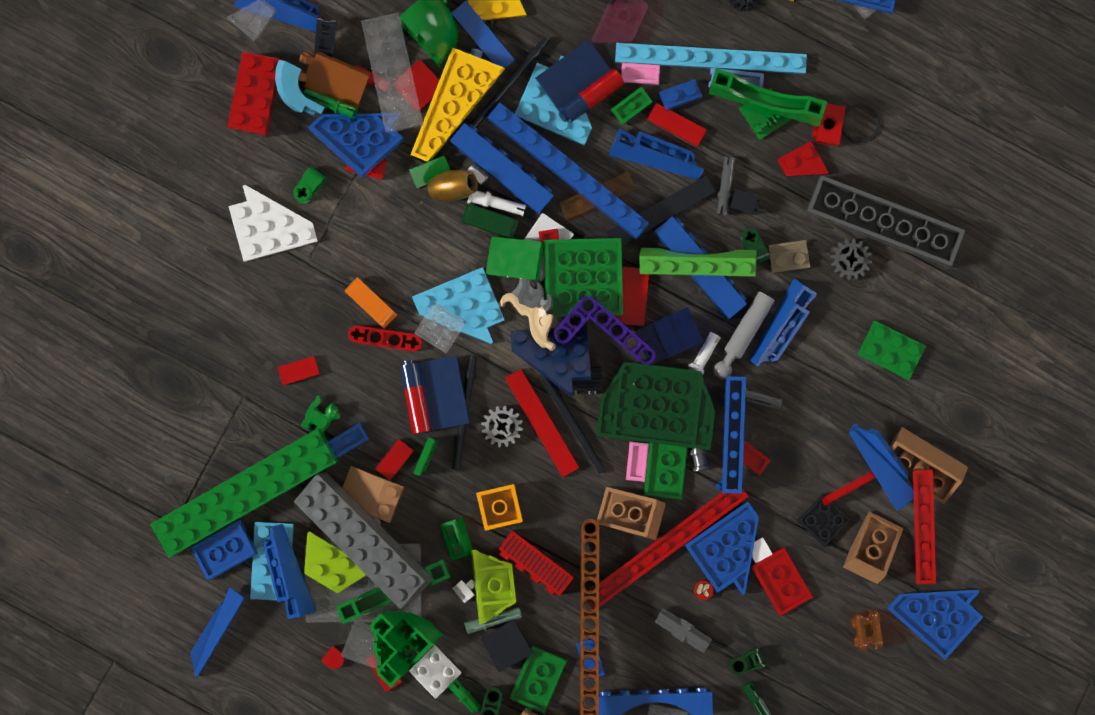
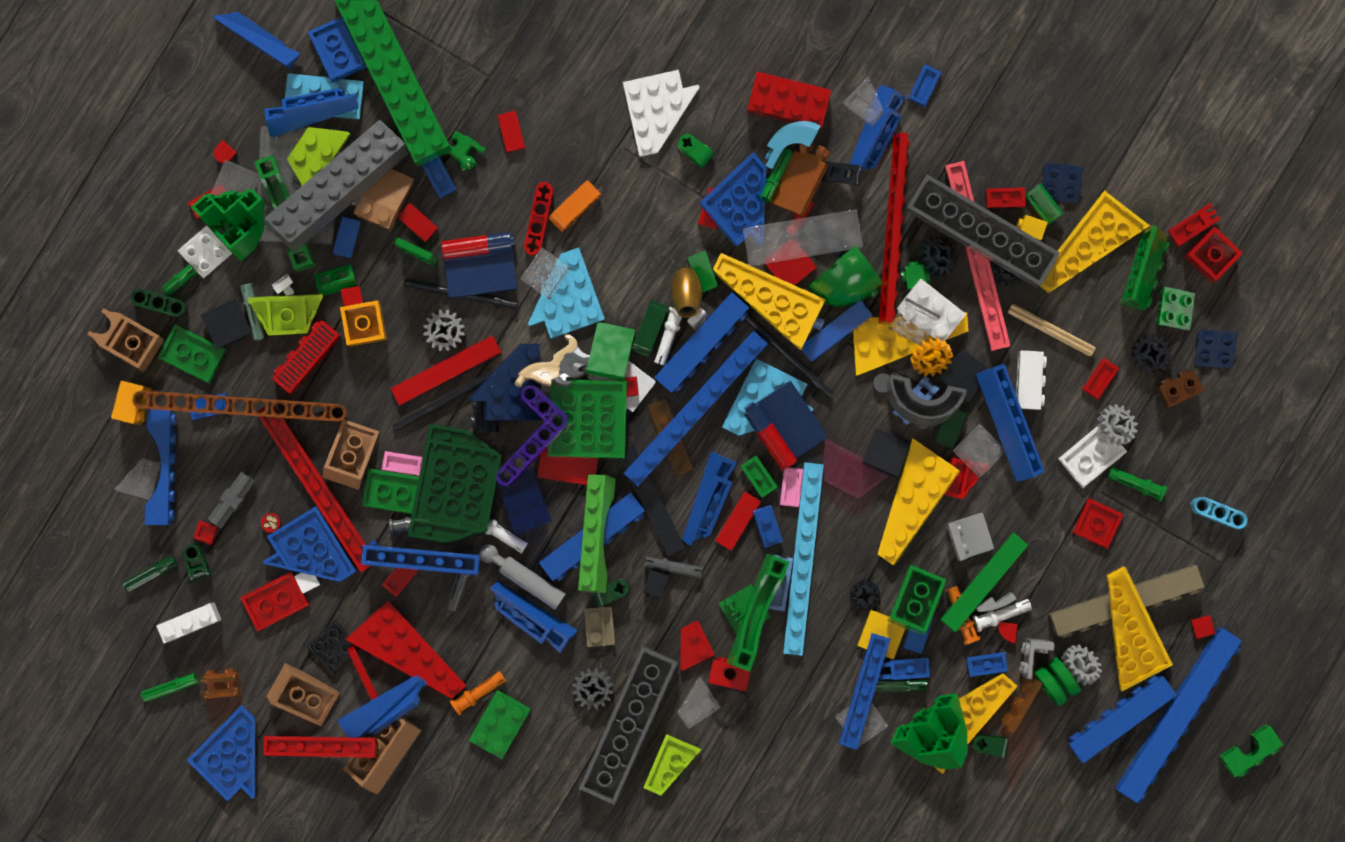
camera: 90 degrees right, 0 degrees up
none -> green axle [141,673,199,702]
none -> white brick [157,603,221,643]
none -> red tile [193,521,218,545]
none -> blue tile [333,217,361,259]
none -> red tile [341,286,363,306]
none -> red wing [345,601,466,699]
none -> orange pin [450,671,506,716]
none -> lime wing [643,734,702,795]
none -> clear wing [678,677,721,729]

